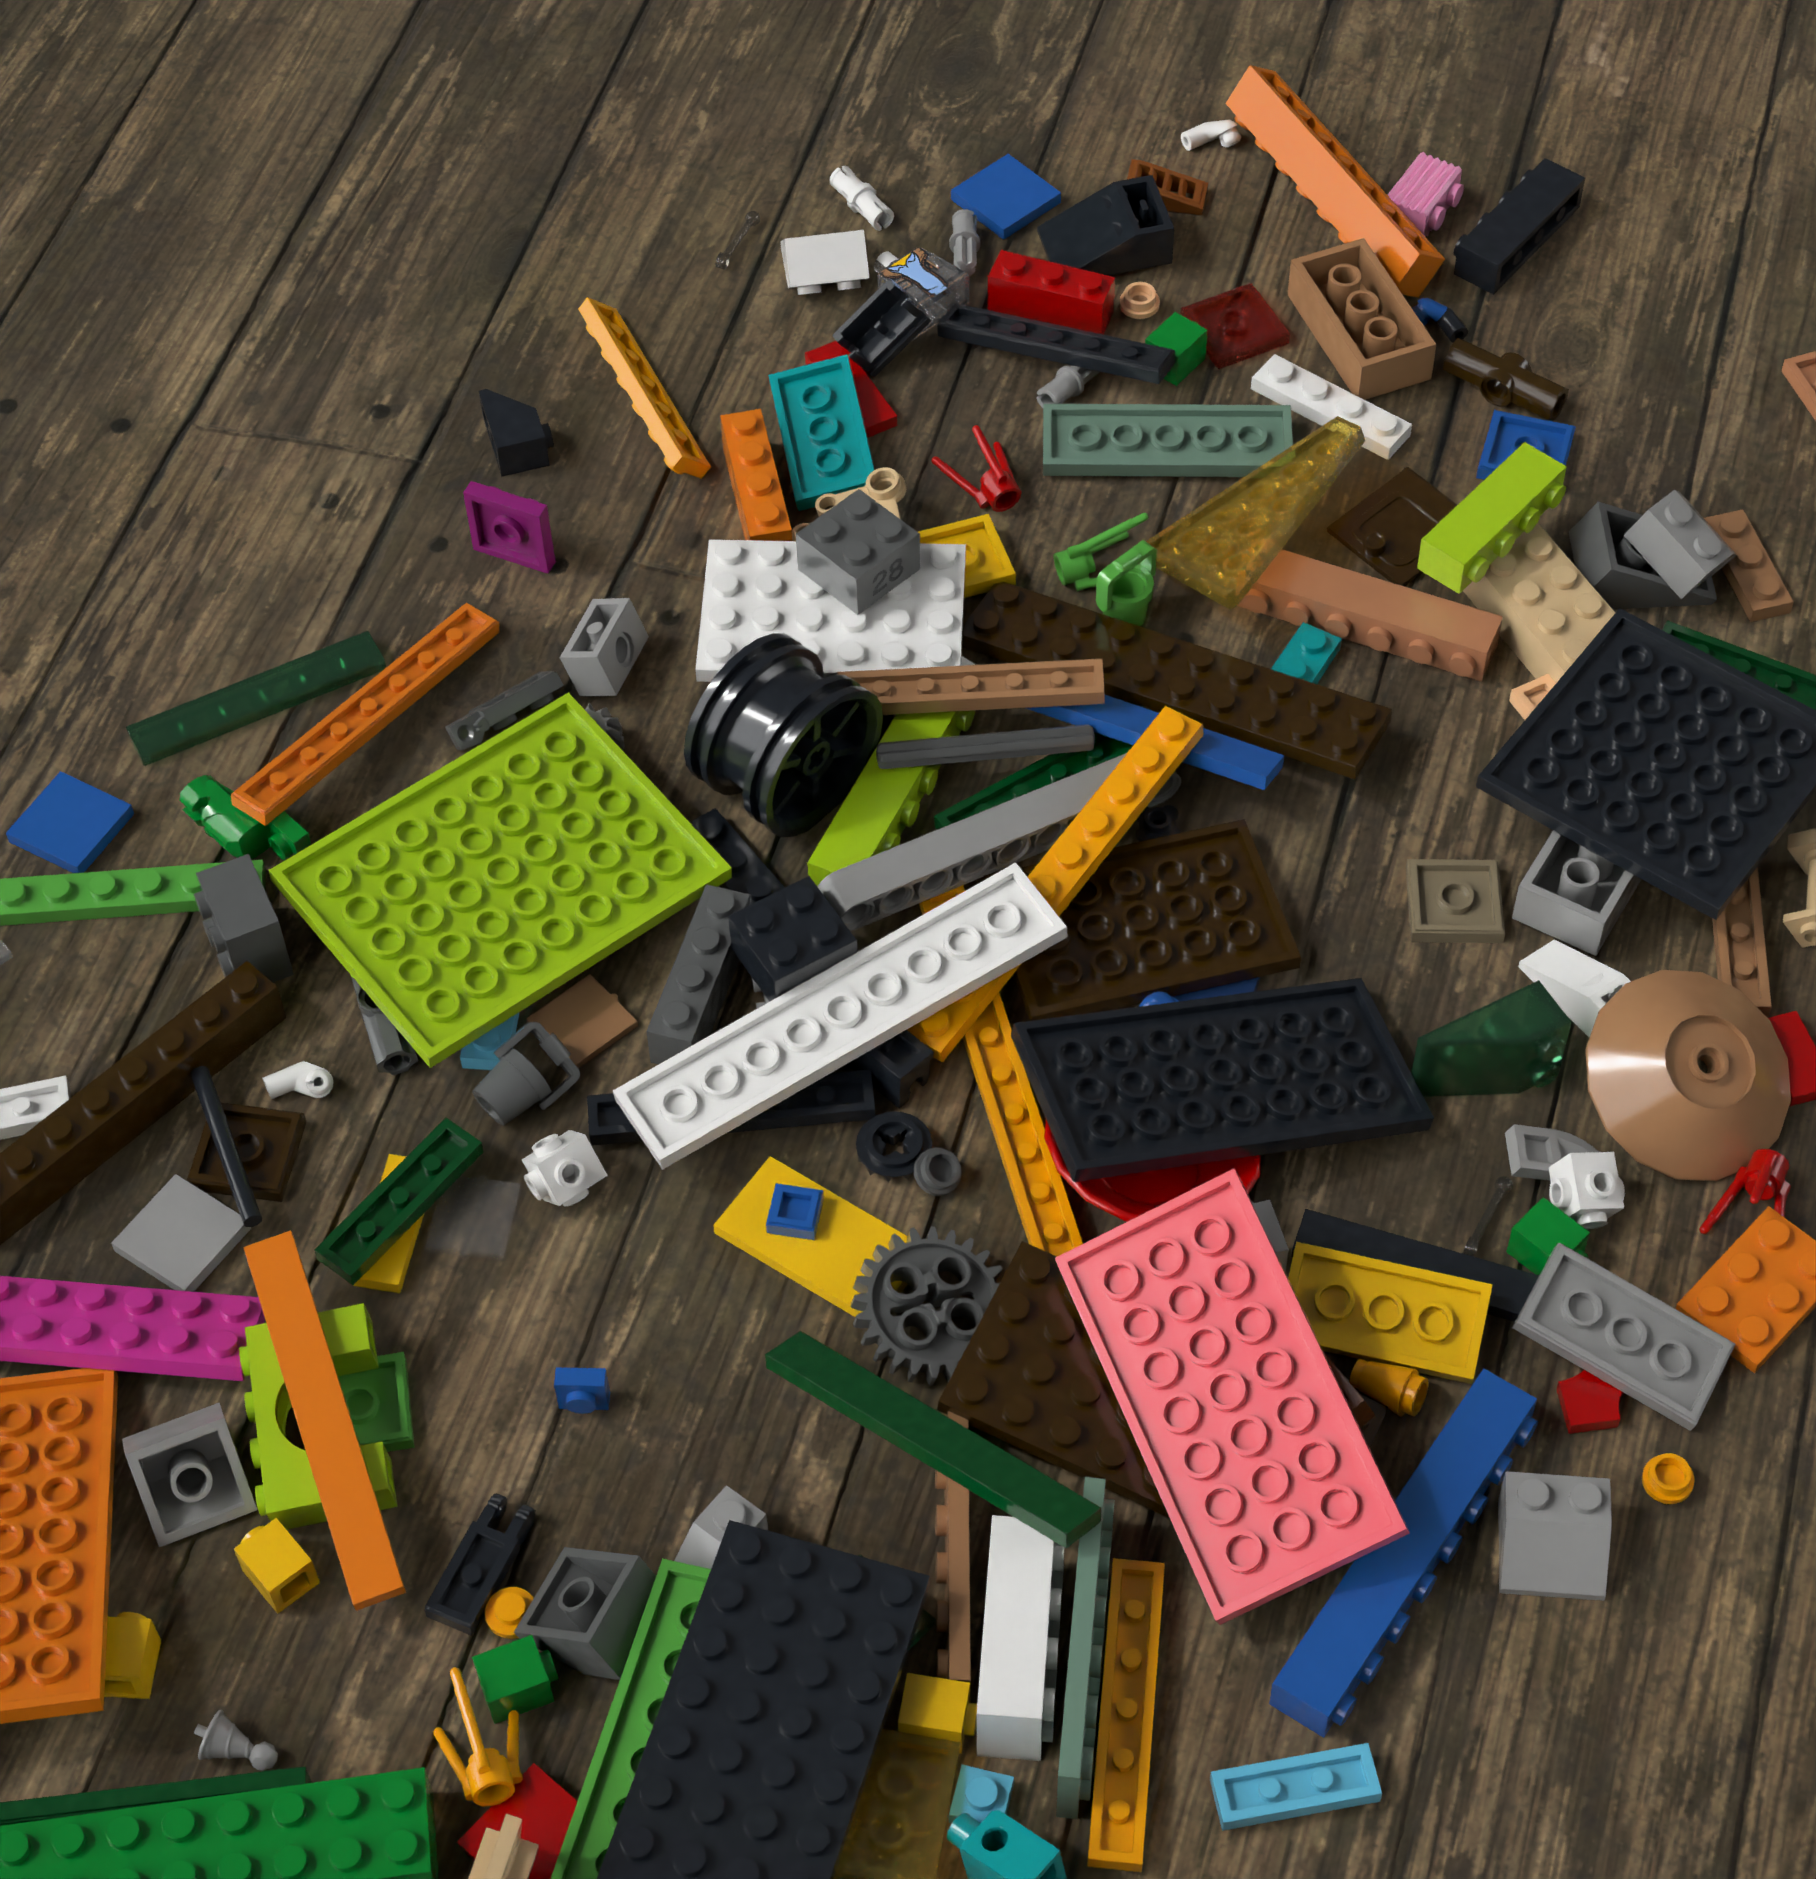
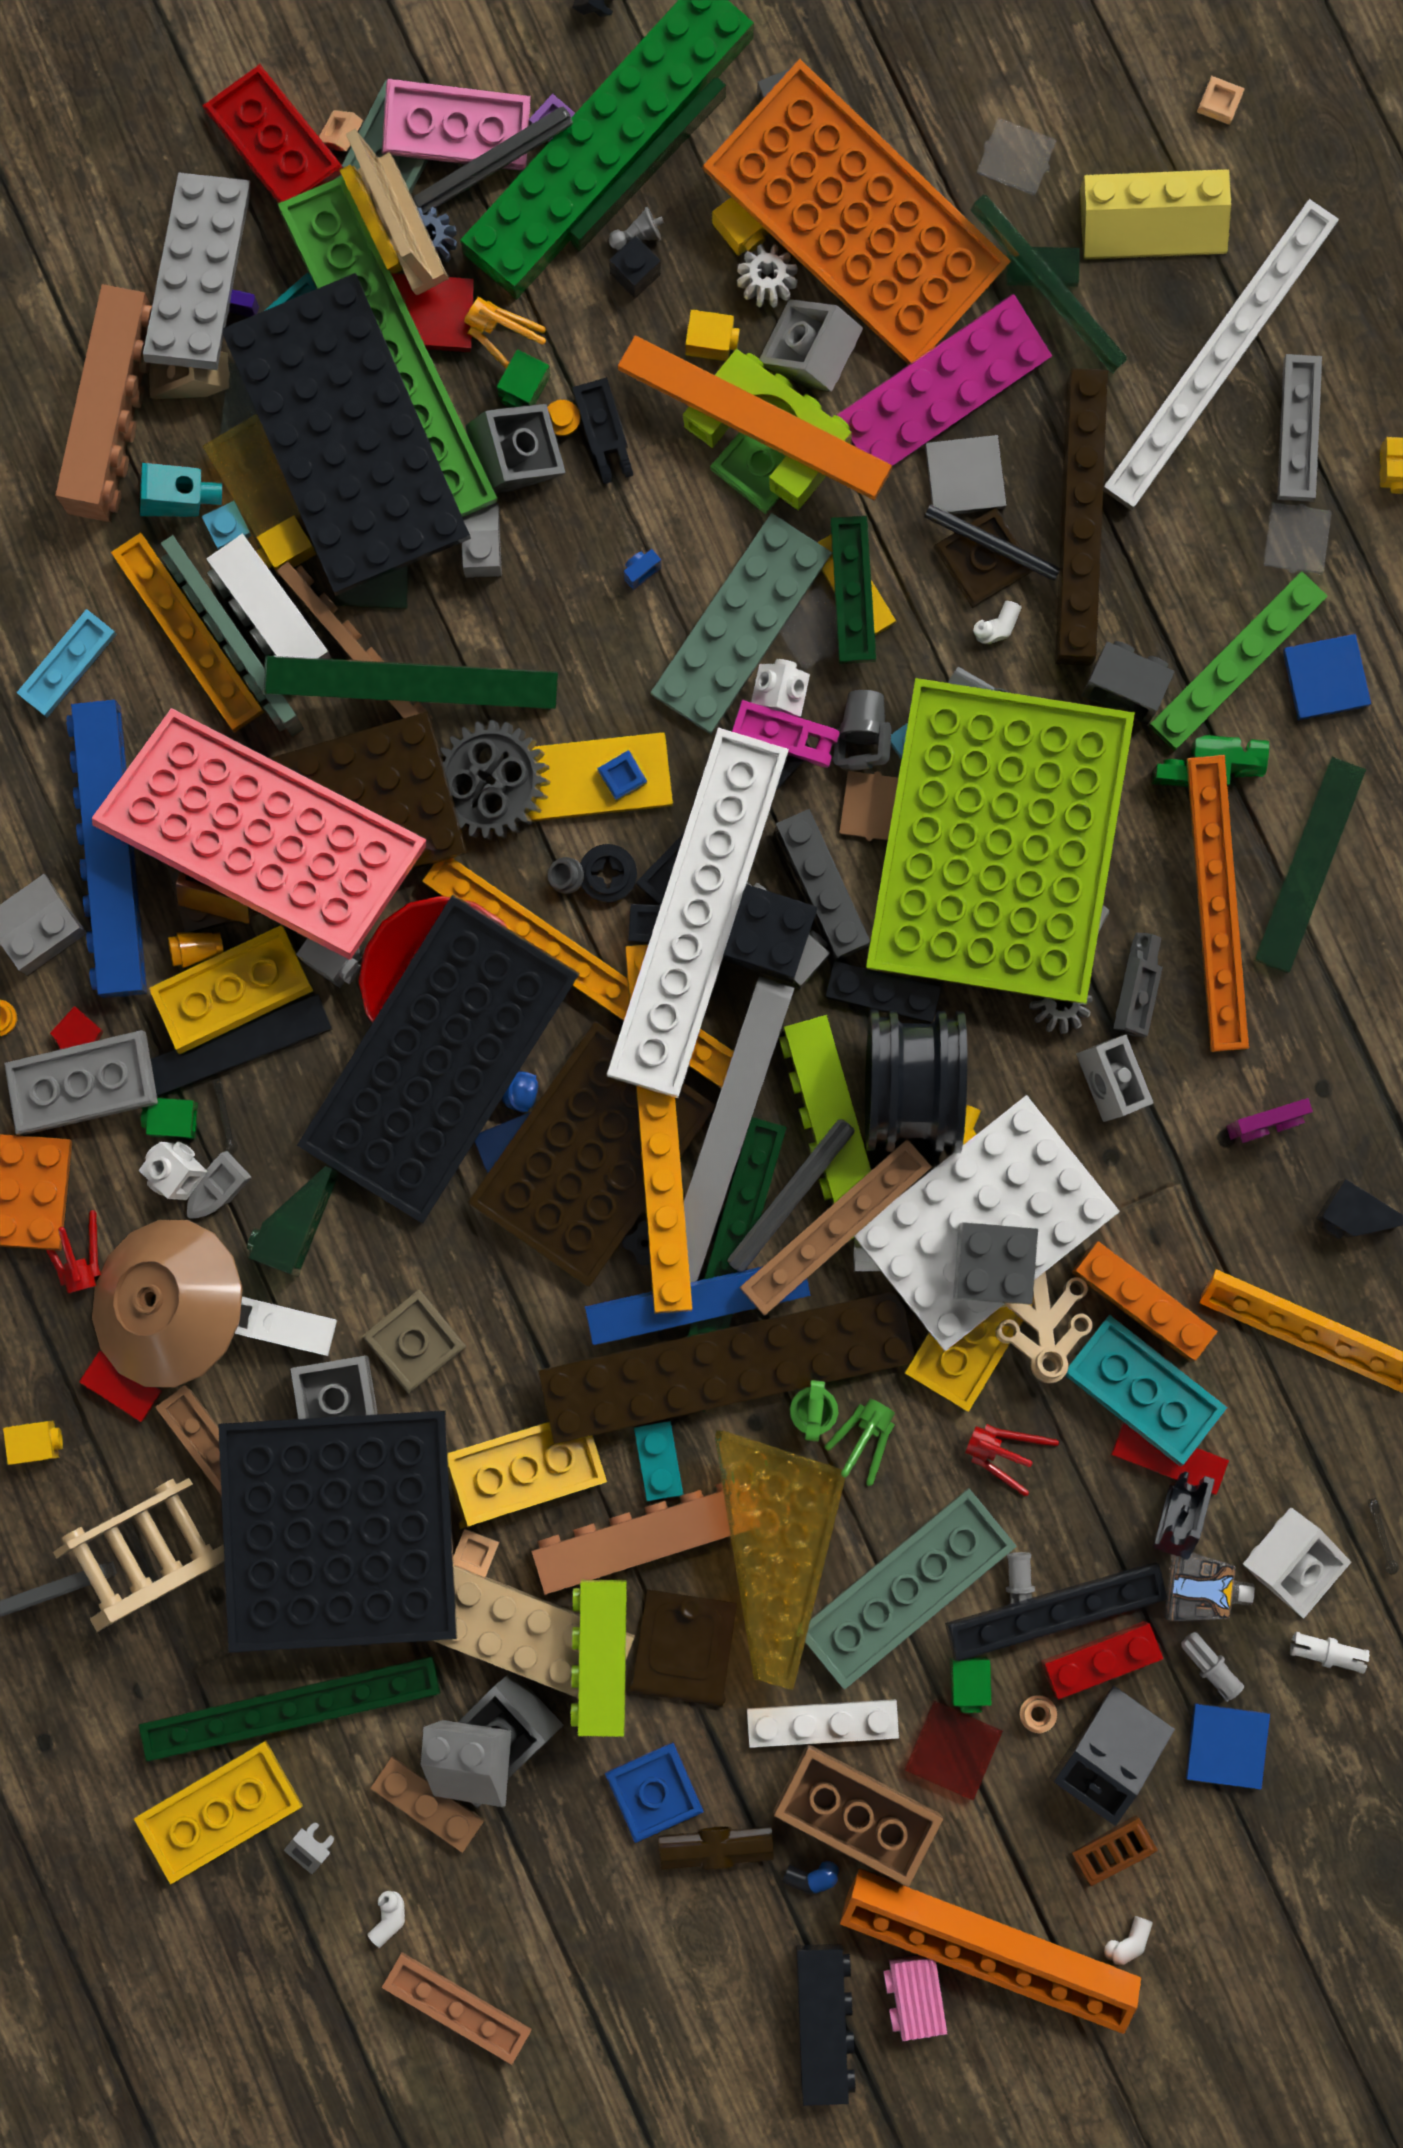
camera: 135 degrees right, 30 degrees up
none -> yellow plate [448,1422,607,1529]
none -> black brick [609,235,661,299]
none -> sand green plate [650,513,832,735]
none -> dark pink plate [732,700,840,768]
none -> white gear [737,244,797,307]

